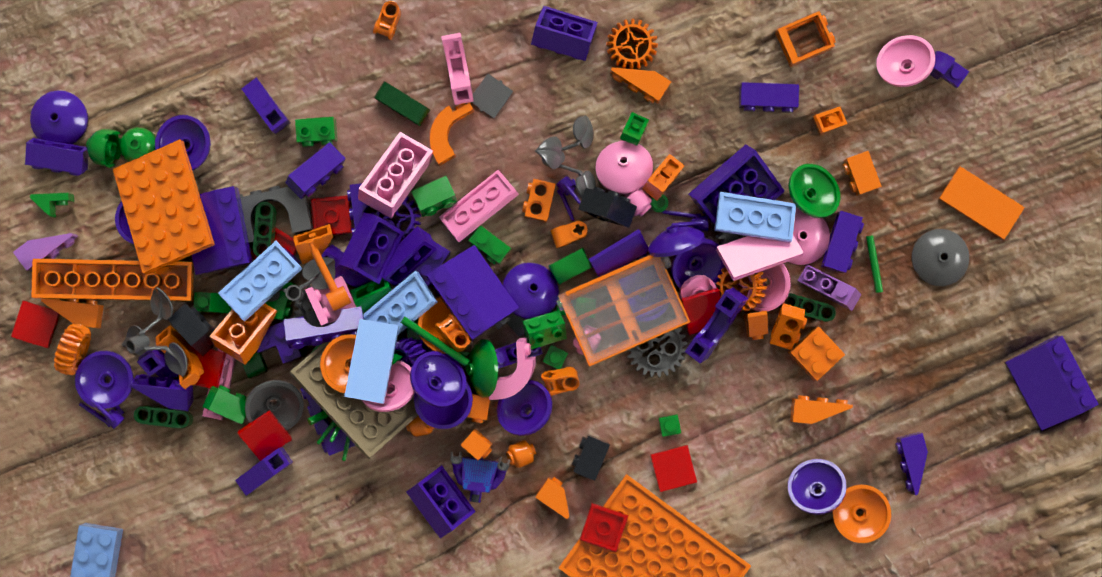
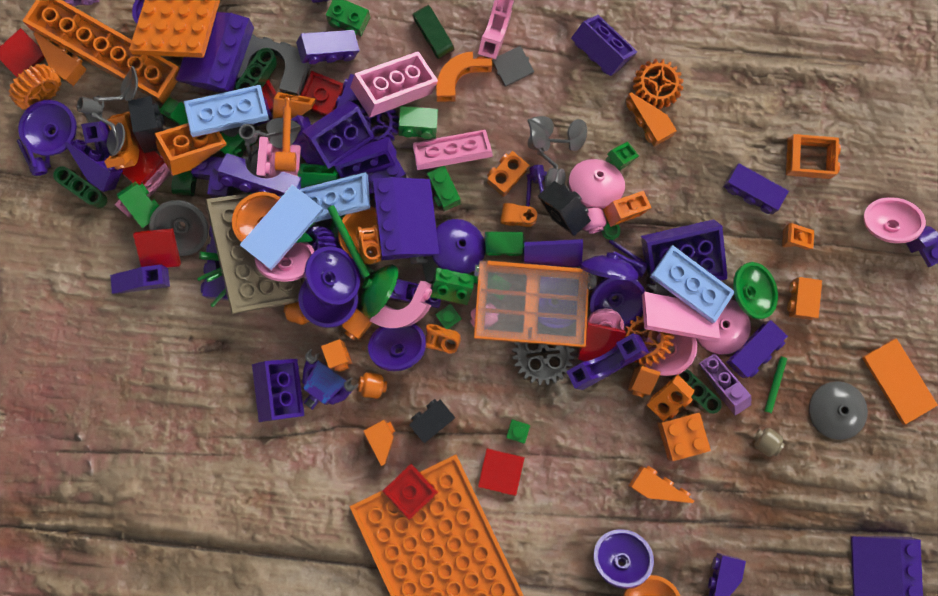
camera: 20 degrees right, 5 degrees down
none -> dark tan head [753,428,785,457]

